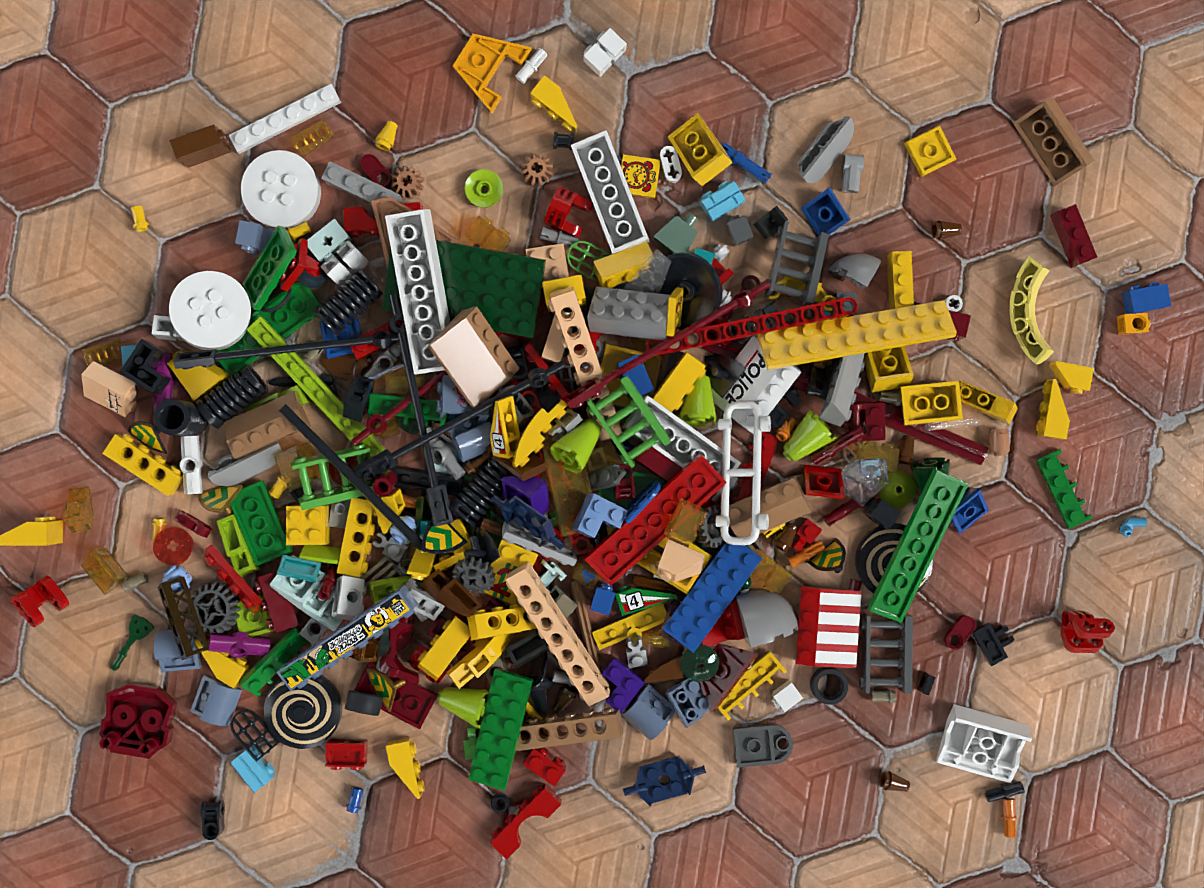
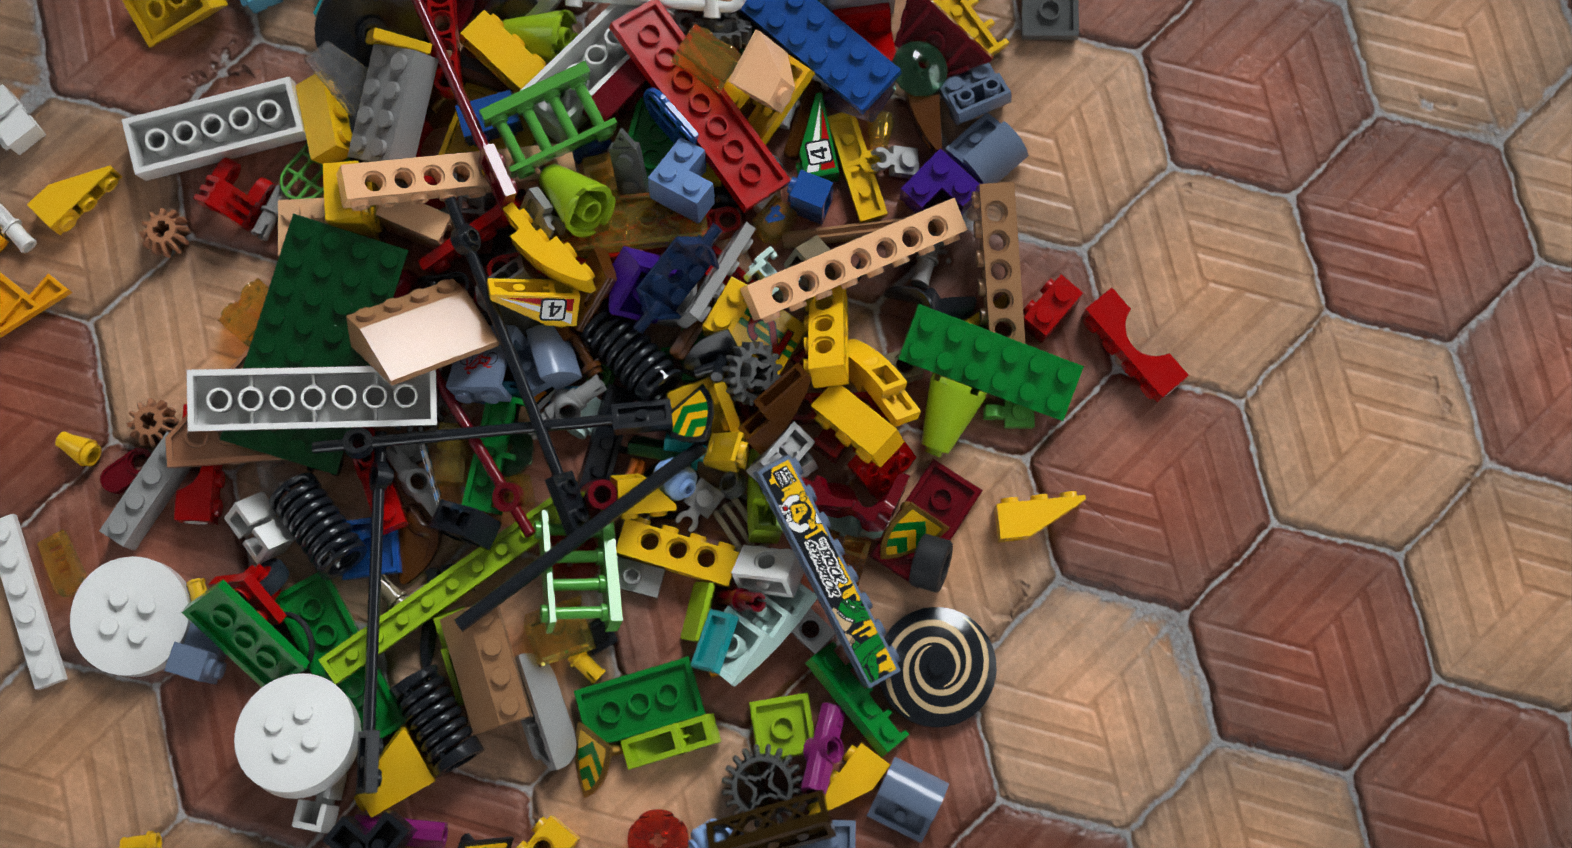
camera: 90 degrees left, 10 degrees down
black piece [154,399,209,436] -> none
reddish brown brick [169,124,232,168] -> none
dark red piece [174,510,212,538] -> none
white piece [180,436,203,494] -> none
black piece [200,800,225,840] -> none
red hinge [203,544,262,615] -> none
black window [230,710,279,762] -> none
medium azure brick [230,746,276,793] -> none
dark red brick [254,570,299,633] -> none
yellow piece [286,505,330,545] -> none
light aqua brick [307,219,352,263] -> none
red hinge [325,739,368,770] -> none
blue pin [346,787,364,813] -> none
lime dish [465,169,503,208] -> none
black plate [491,793,510,813] -> none
pearl dark grey piece [506,631,549,668] -> none
dark brown cone [552,684,577,714] -> none
black bush [553,132,574,150] -> none
dark red piece [615,464,636,502] -> none
yellow tile [621,154,661,199] -> none
dark blue plate [623,755,706,806] -> none
sand green torso [653,213,698,254] -> none
white beam [660,146,682,183] -> none

